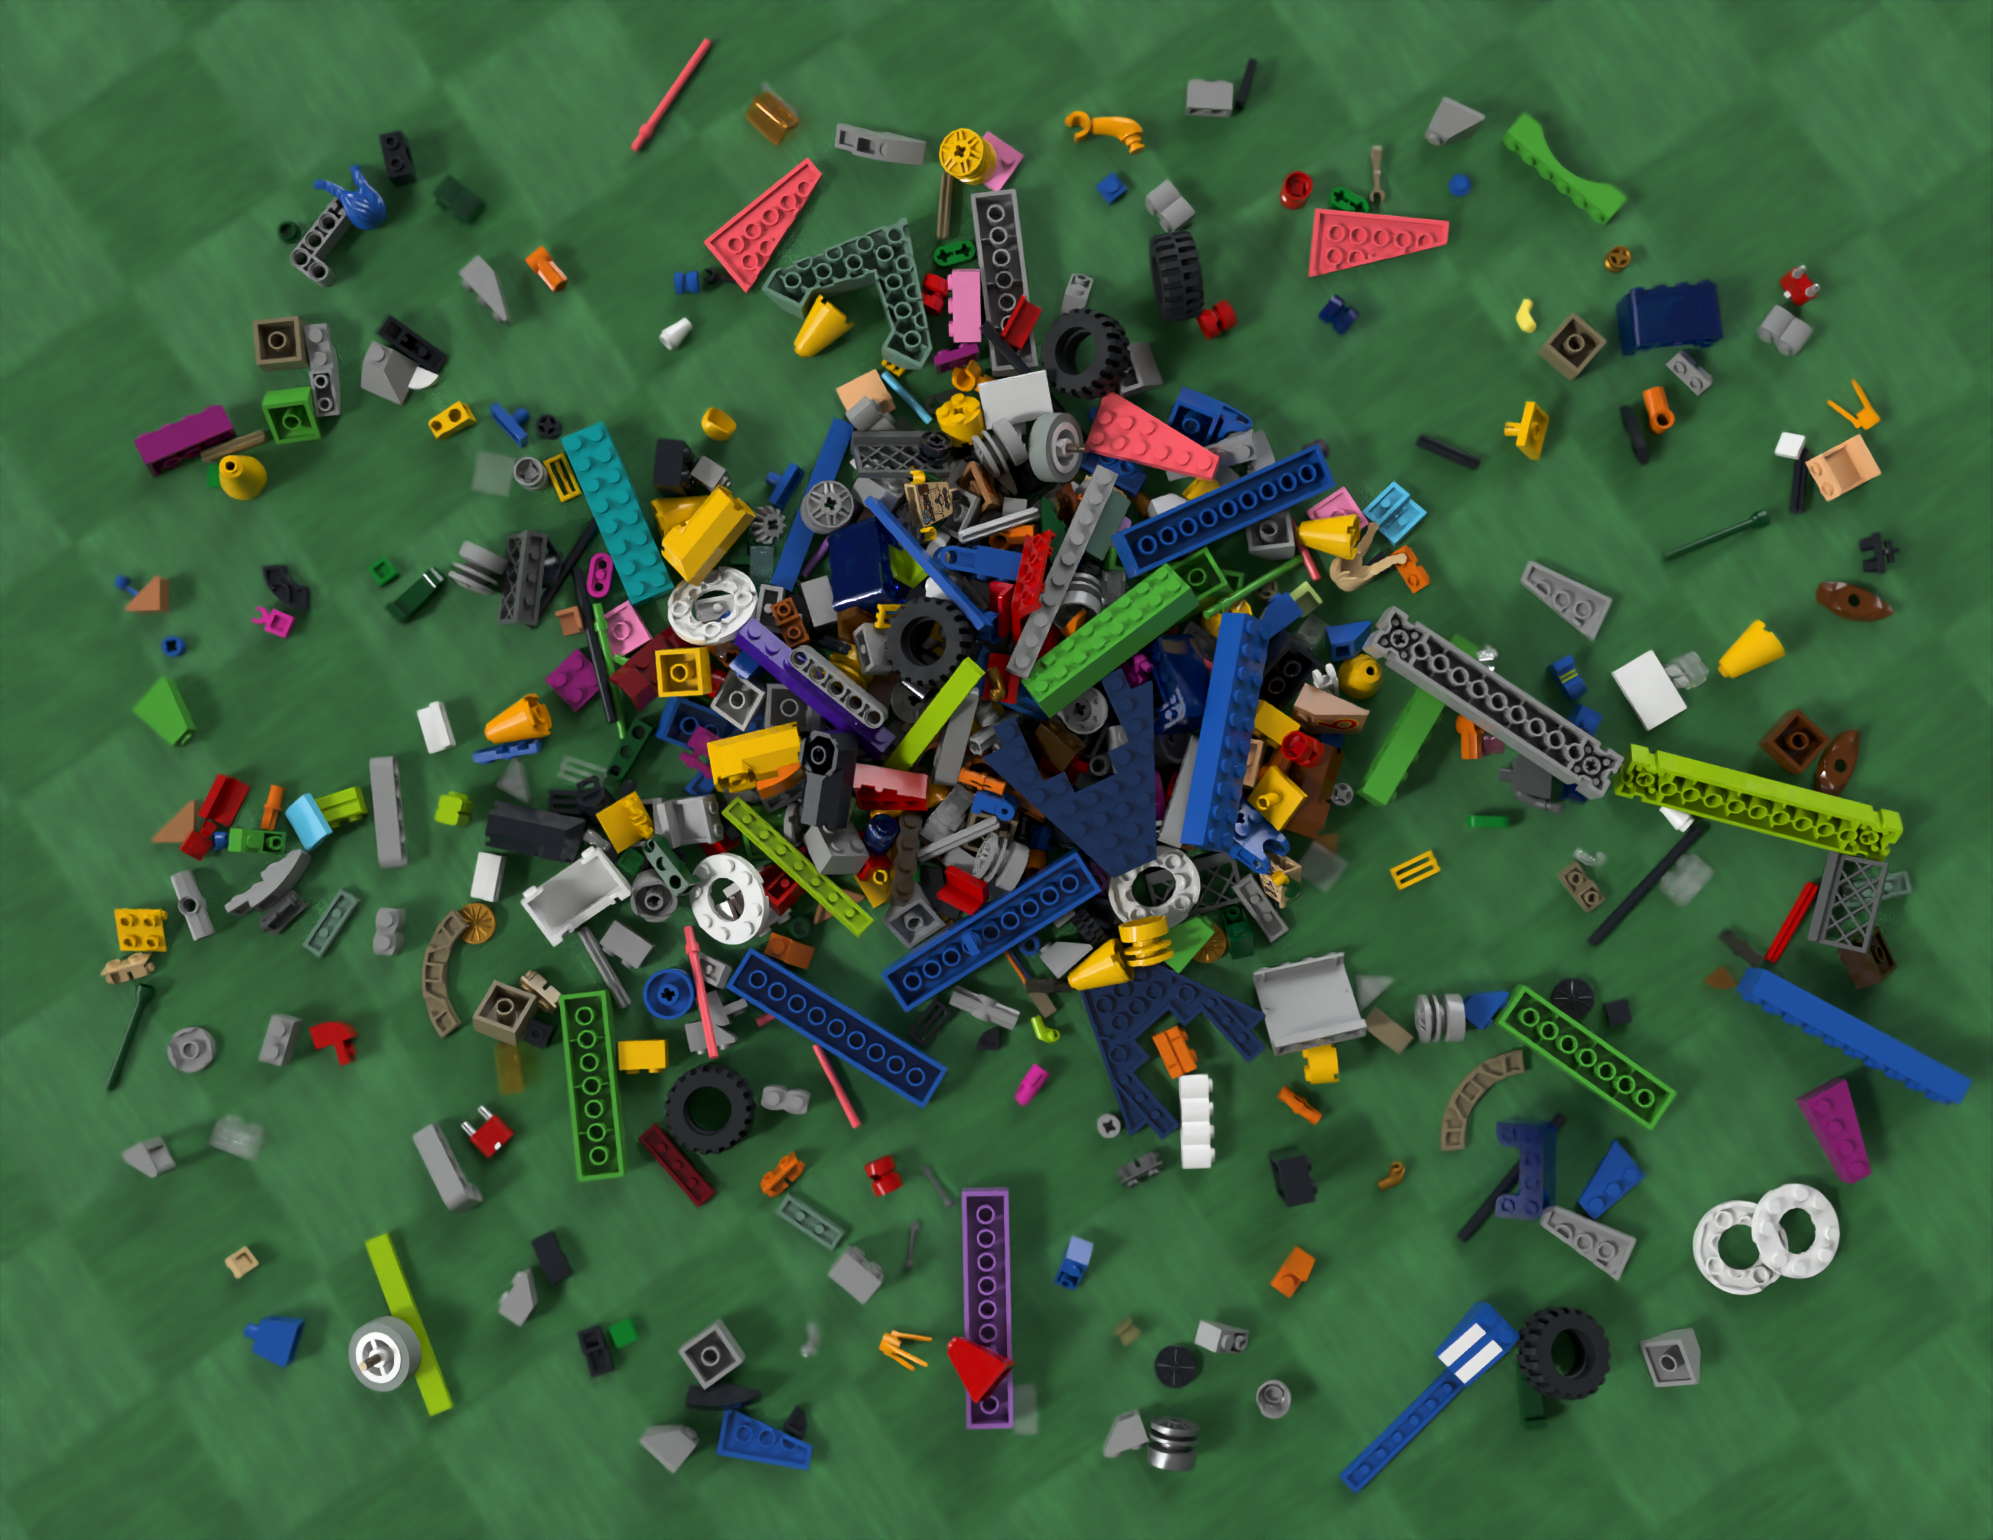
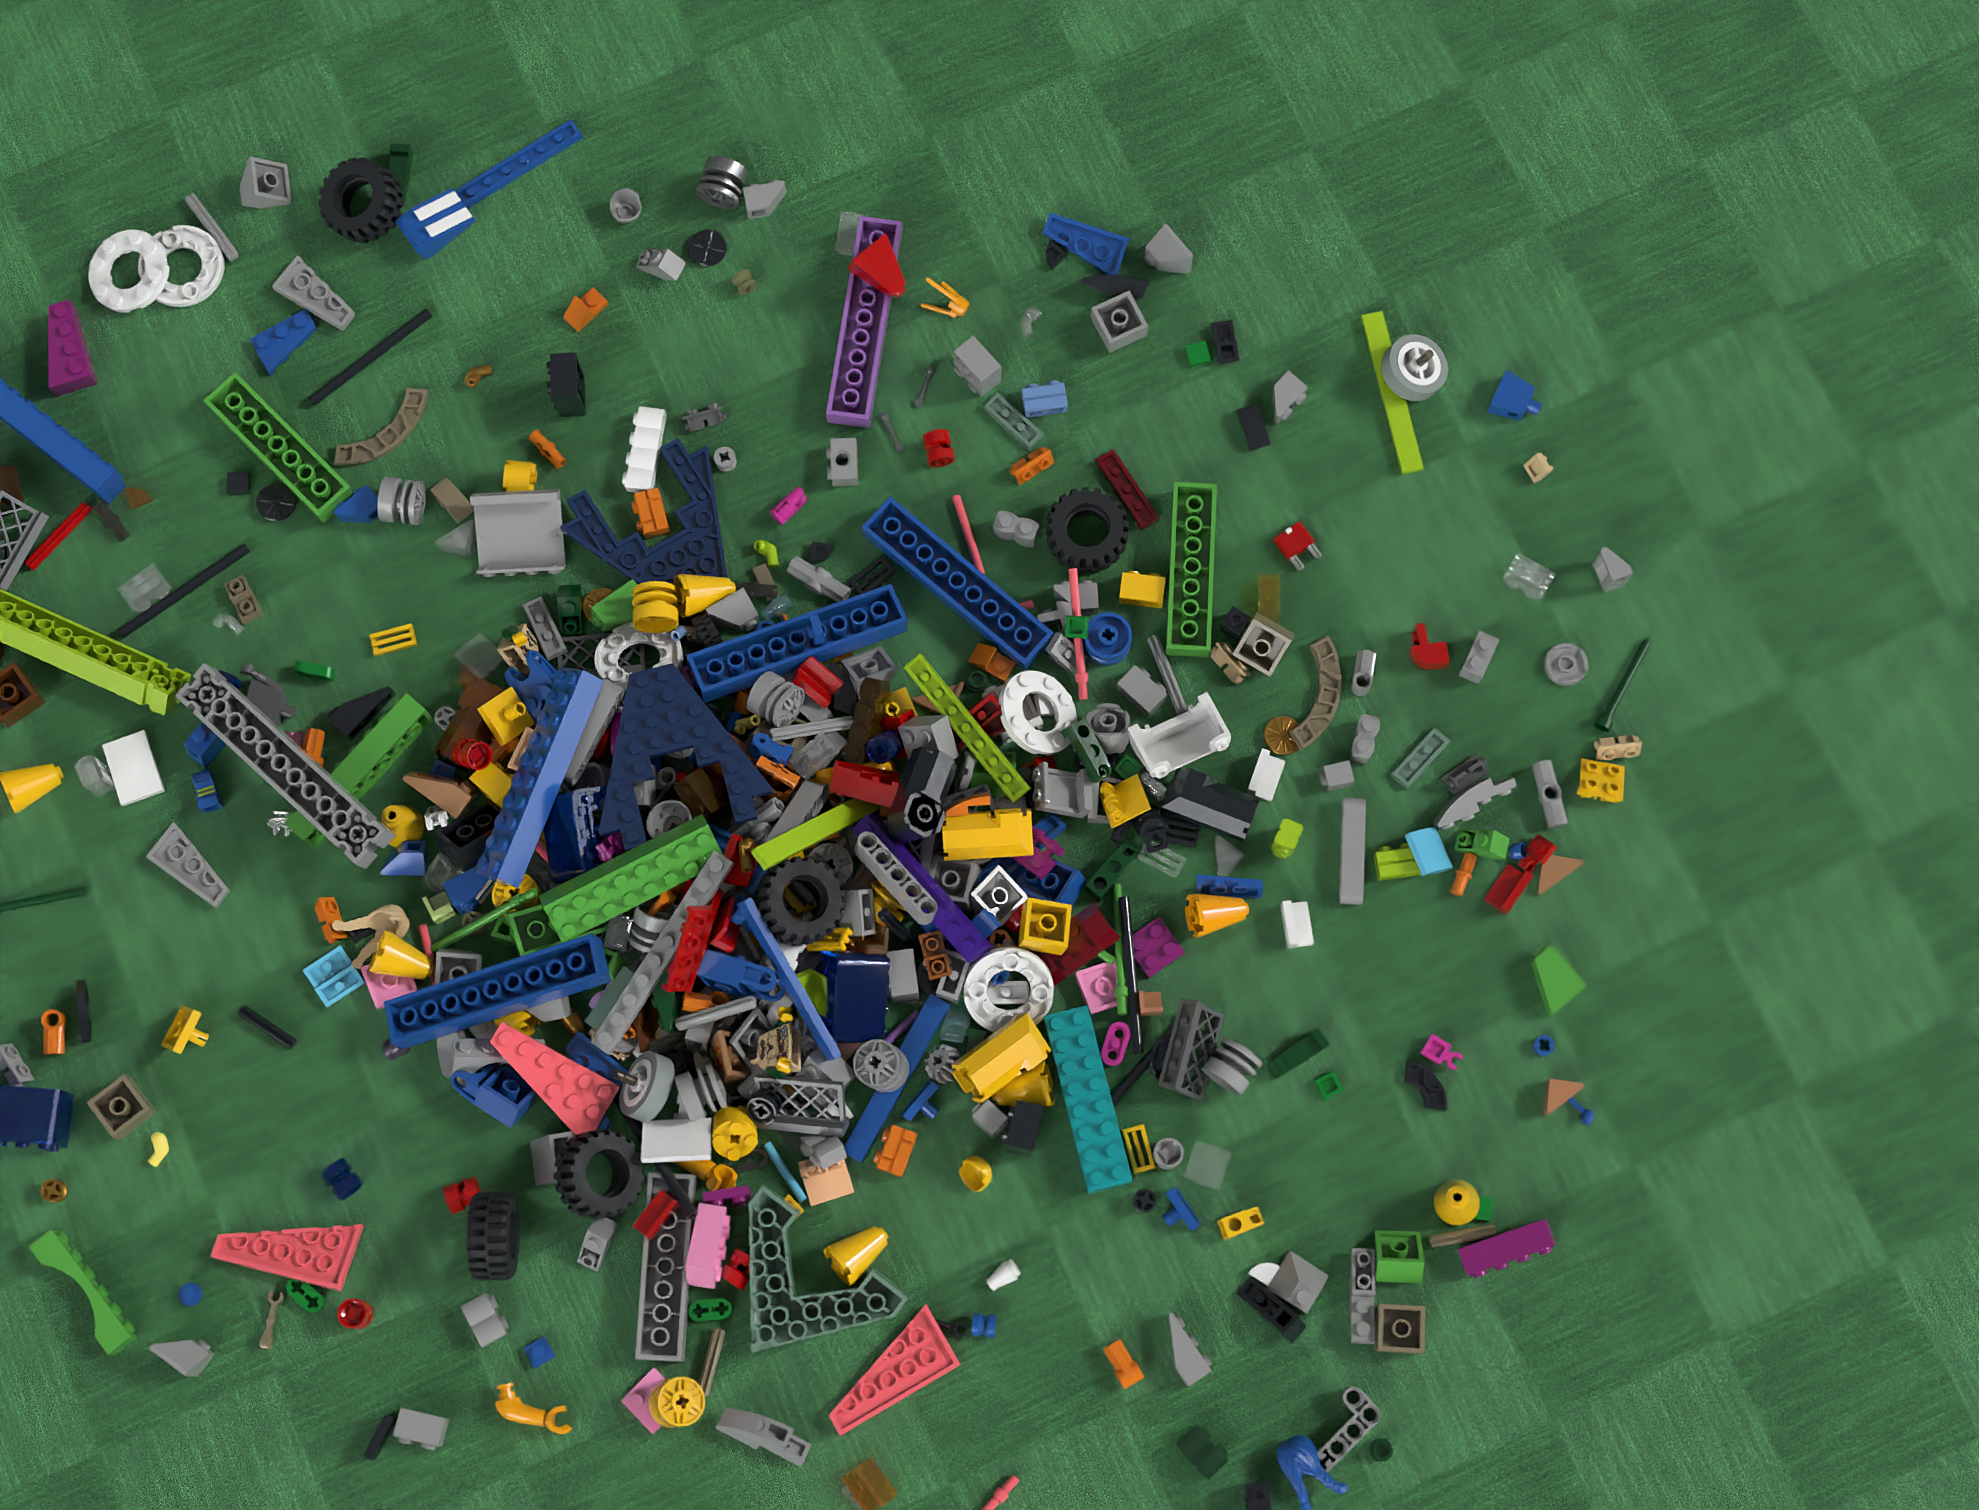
camera: 165 degrees left, 10 degrees down
light grey beam [413,1122,483,1214] -> none
blue slope [1053,1235,1094,1291] -> none
clear blue windscreen [1495,1117,1556,1220] -> none
white cone [1659,807,1695,832] -> none
none -> light grey axle [185,193,239,261]
none -> black slope [327,686,396,741]
none -> arm [670,625,699,641]
none -> light yellow arm [734,715,761,735]
none -> clear light blue cone [760,593,794,621]
none -> light grey brick [827,438,858,486]
none -> orange brick [874,1125,918,1178]
none -> medium blue brick [1022,380,1068,418]
none -> green tile [1065,615,1089,639]
none -> light grey brick [1319,760,1355,792]
none -> light grey piece [1351,650,1376,696]

